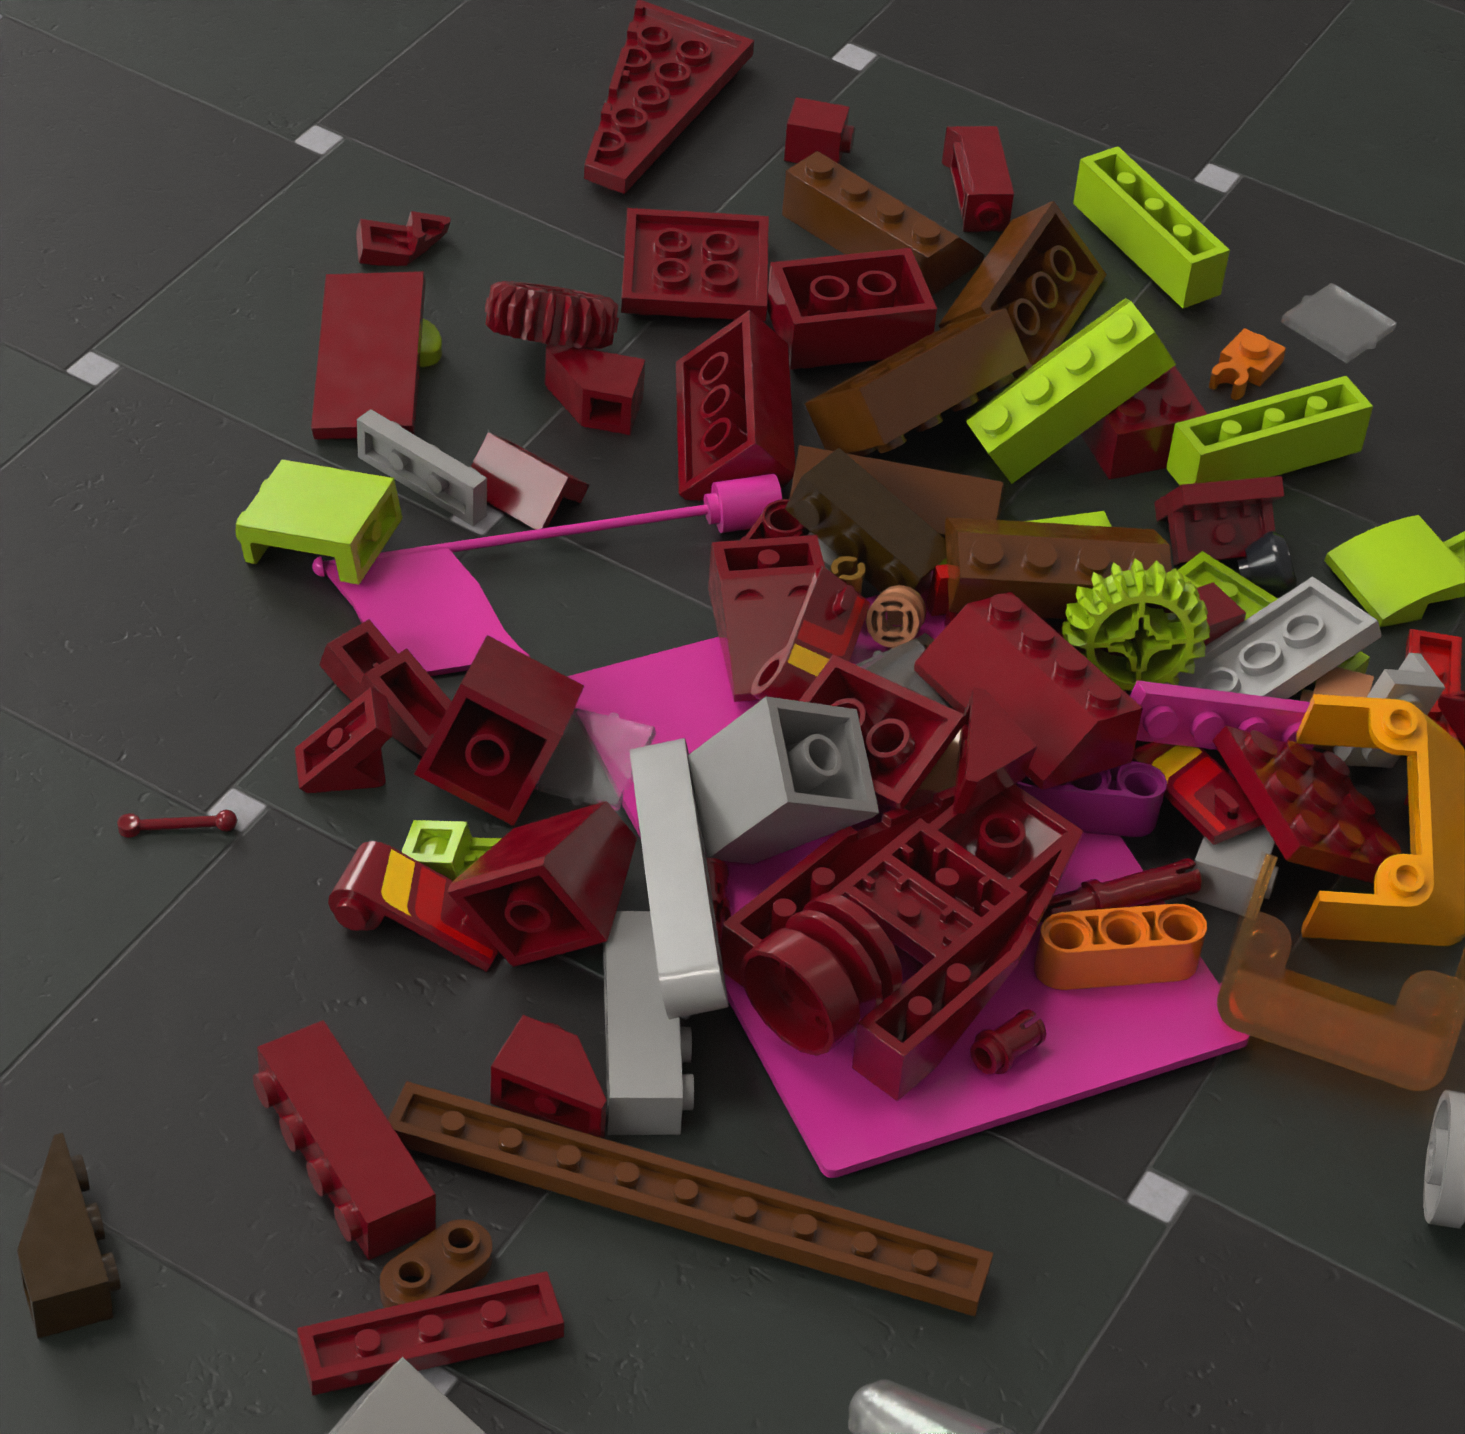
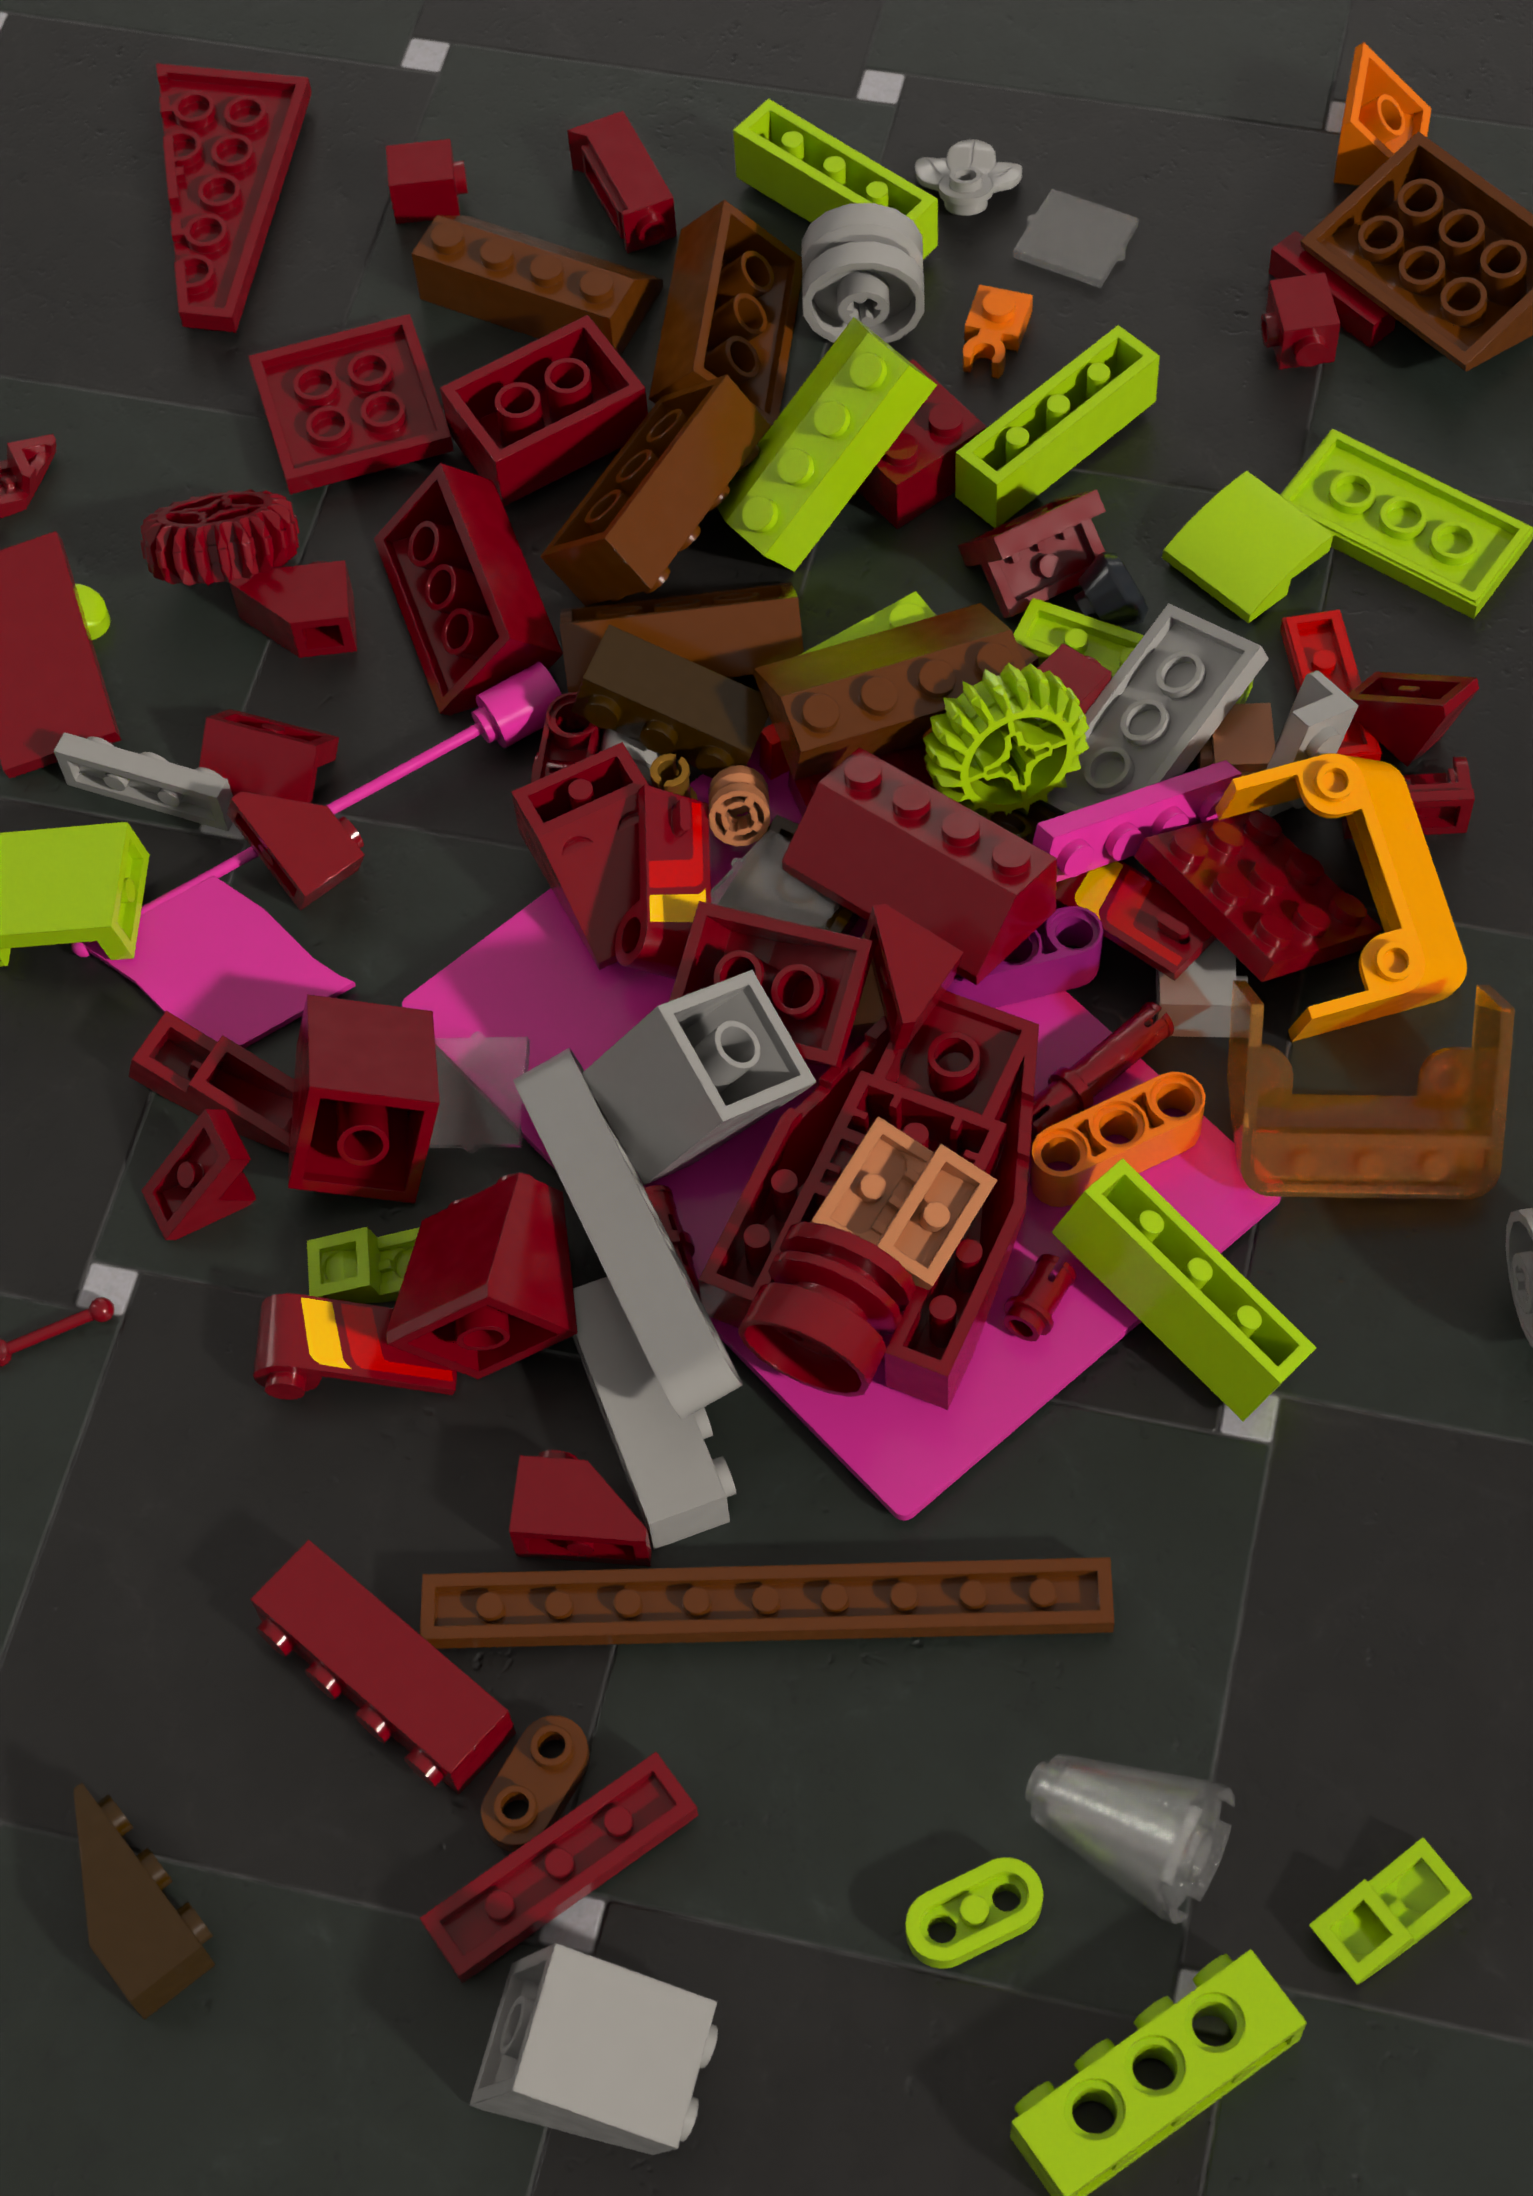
camera: 10 degrees left, 15 degrees up
none -> dark red slope [227,791,365,911]
none -> light grey wheel [802,203,924,343]
none -> nougat slope [811,1116,997,1290]
none -> light grey plate [915,139,1022,216]
none -> lime brick [1051,1158,1317,1422]

